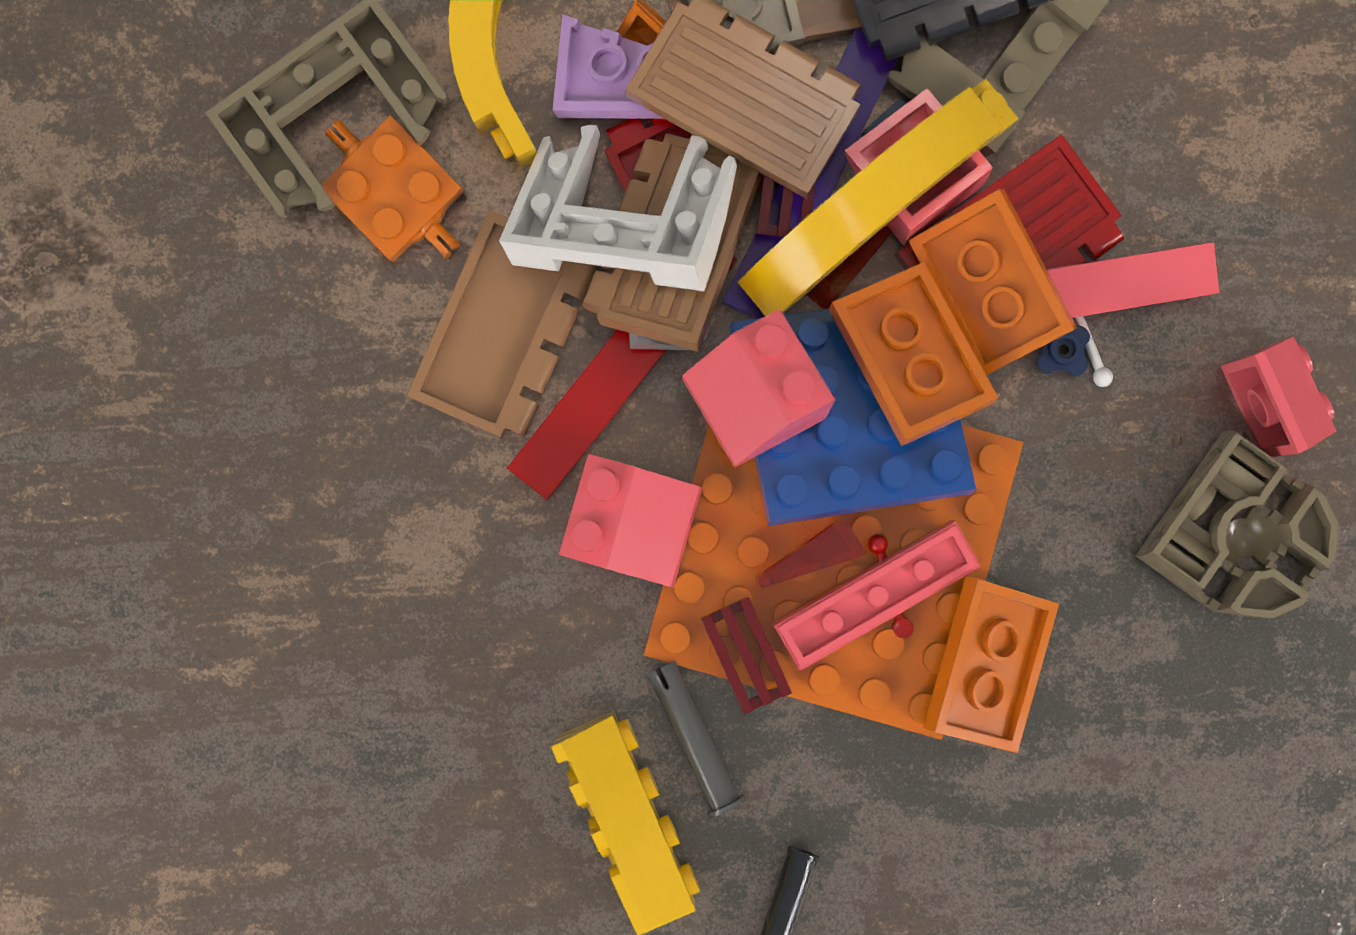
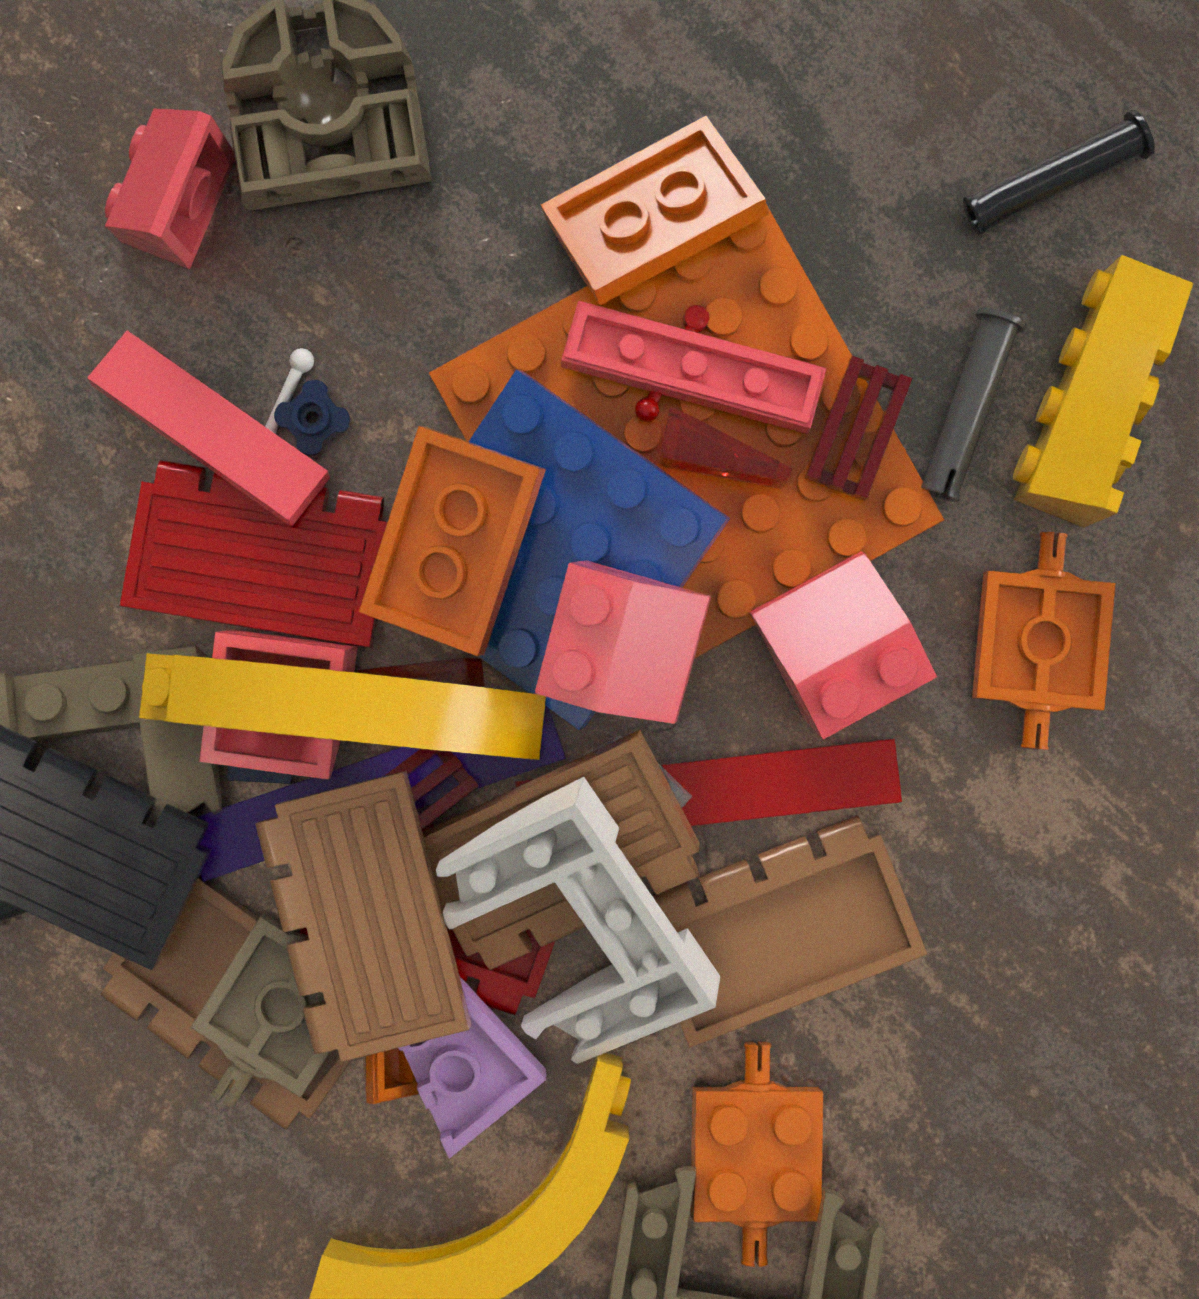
camera: 125 degrees left, 0 degrees up
orange plate [908,189,1077,375] -> none
none -> orange plate [972,532,1116,750]

